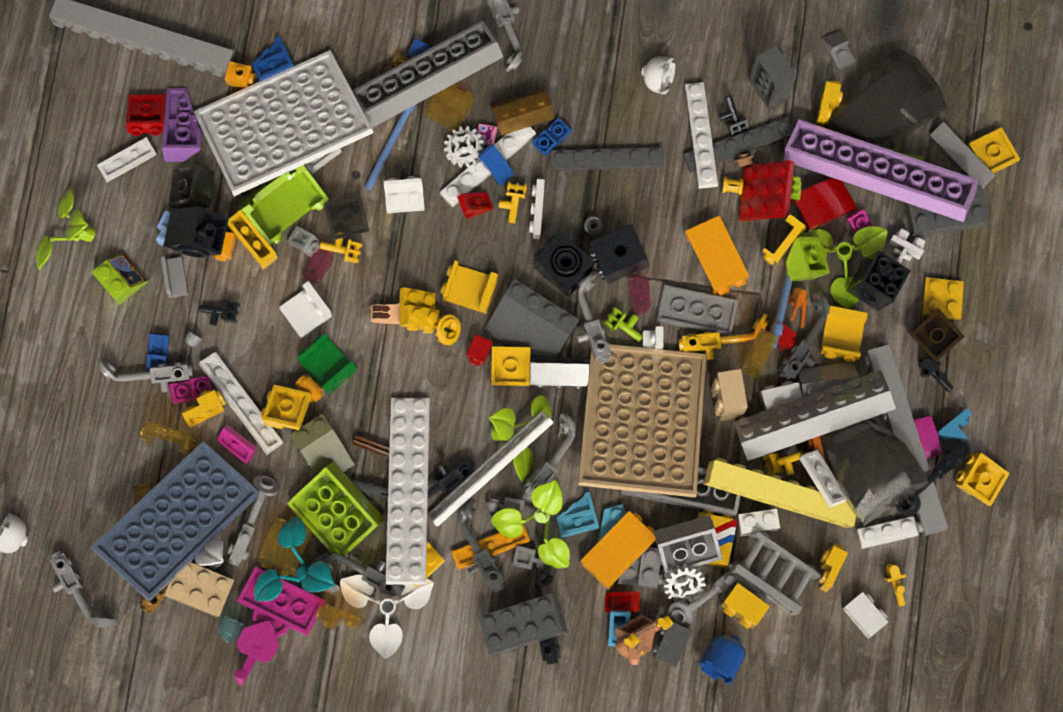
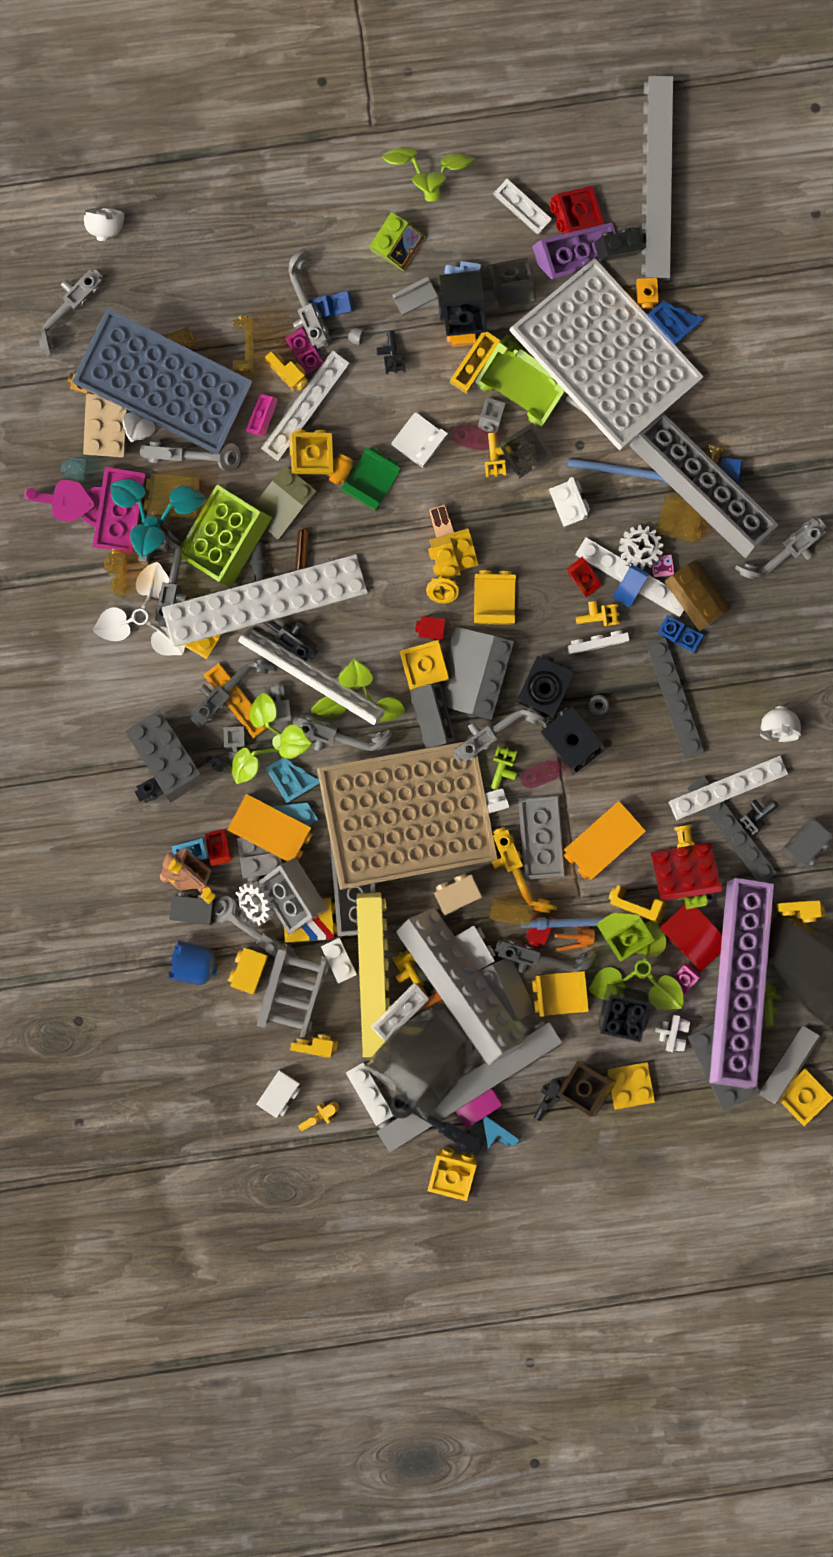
camera: 80 degrees right, 10 degrees up
medium nougat plate [734,153,754,167] -> none
none -> pearl dark grey brick [594,228,644,262]

